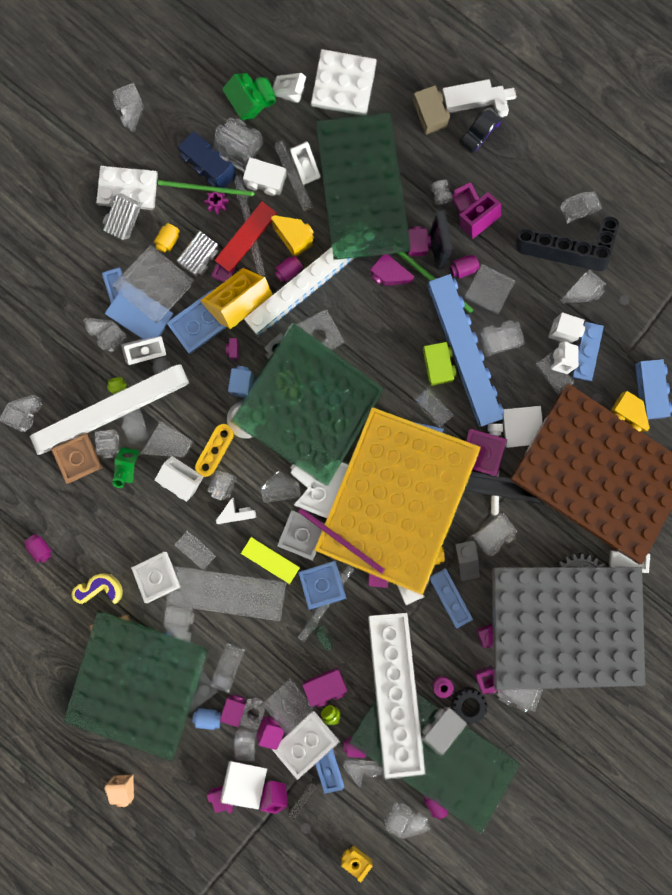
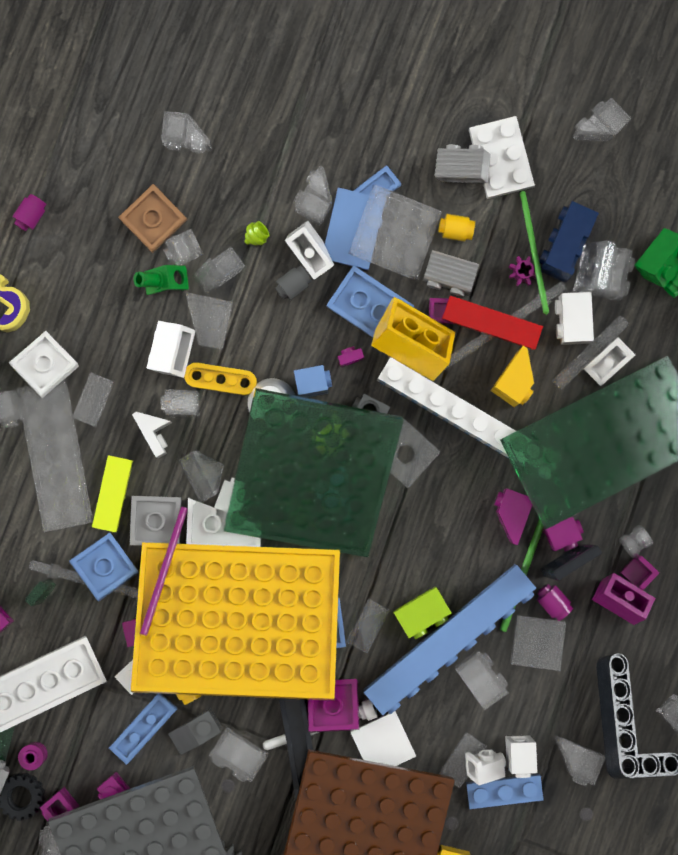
camera: 70 degrees right, 0 degrees up
white beam [30,365,189,455] -> none
magenta brick [274,256,303,283] -> none

